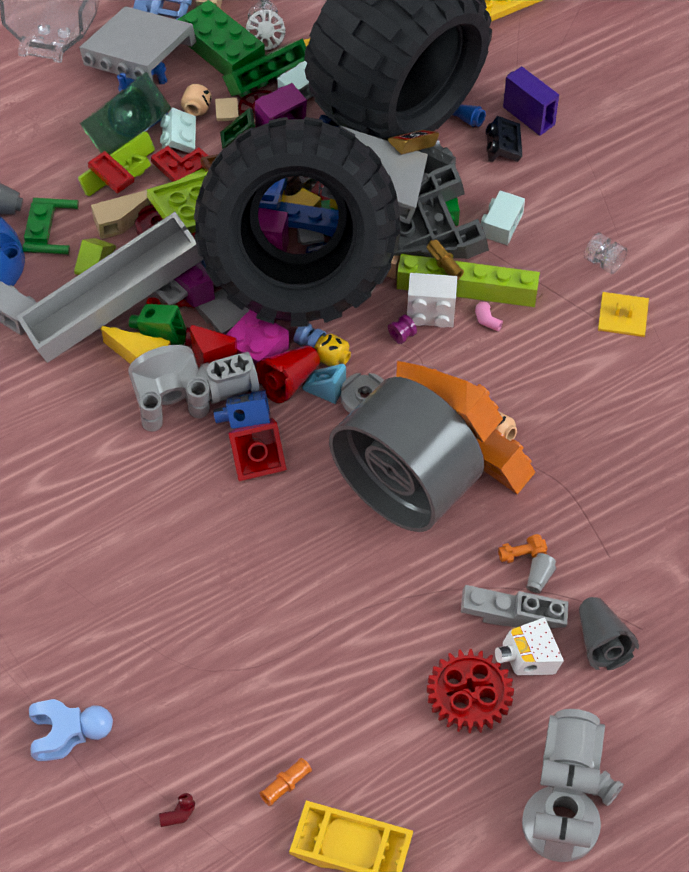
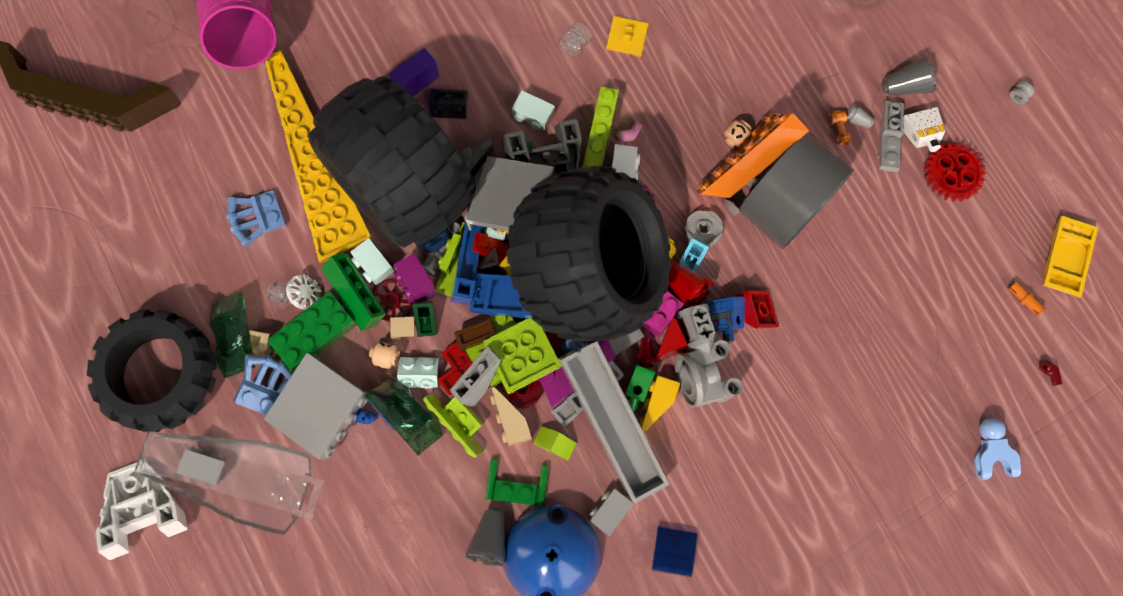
camera: 90 degrees left, 20 degrees up
red tile [88,151,135,194] -> none
pearl gold slope [388,130,439,155] -> none
pearl gold axle [427,240,464,280] -> none
light grey piece [522,709,605,862] -> none
none -> light grey slope [450,346,501,407]

